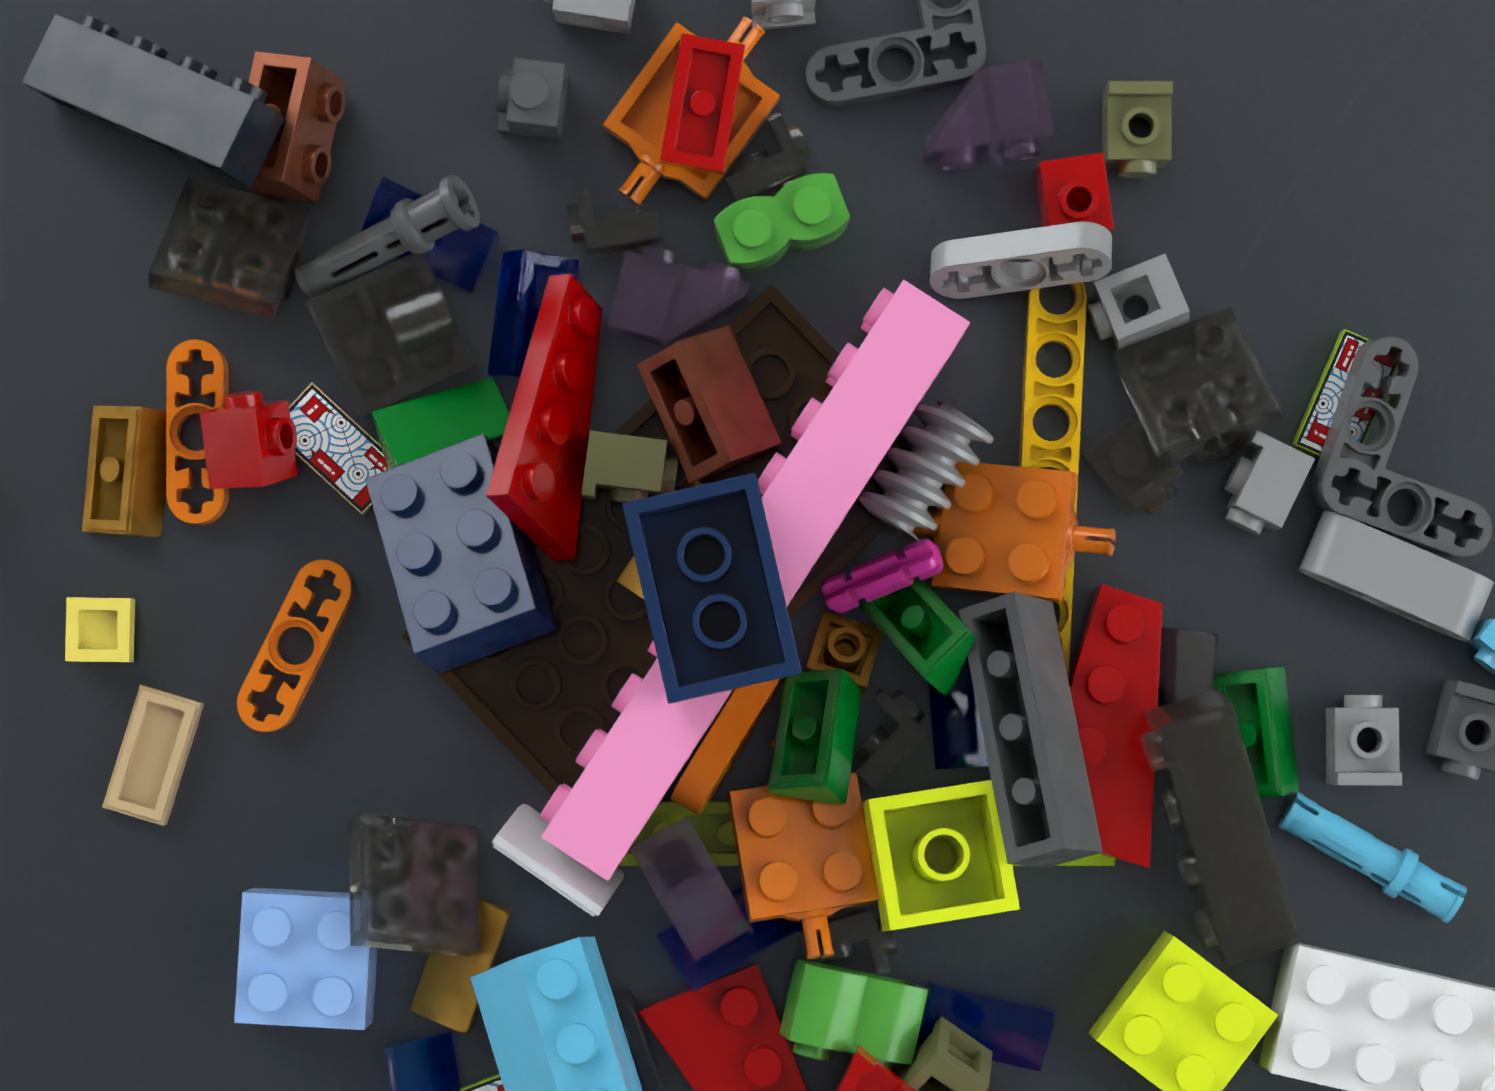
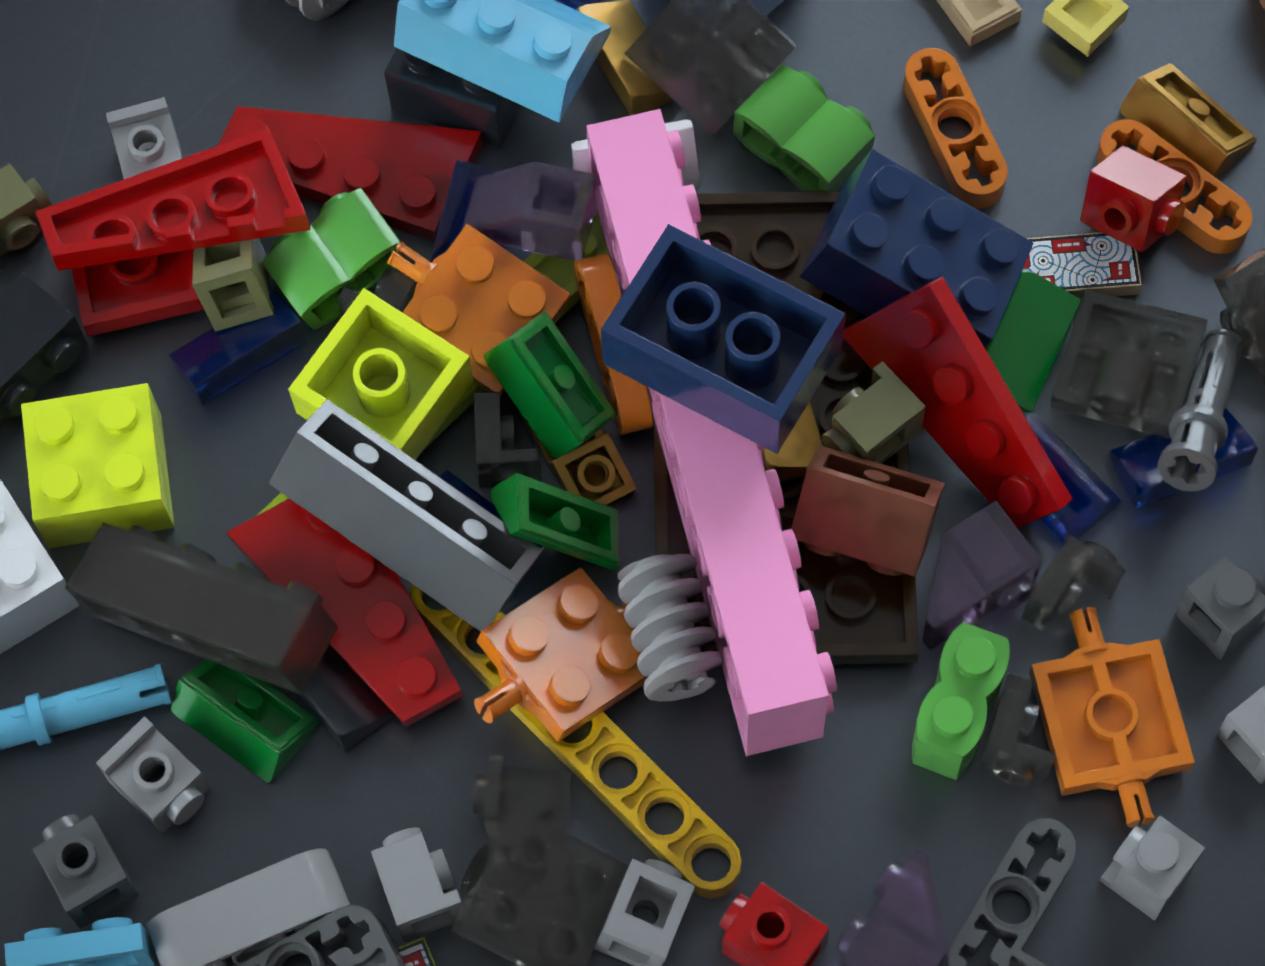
camera: 140 degrees right, 20 degrees down
red plate [659,33,745,174] -> none
dark pink axle [821,538,944,613] -> none
light grey beam [930,222,1112,299] -> none
none -> bright green brick [733,65,875,191]

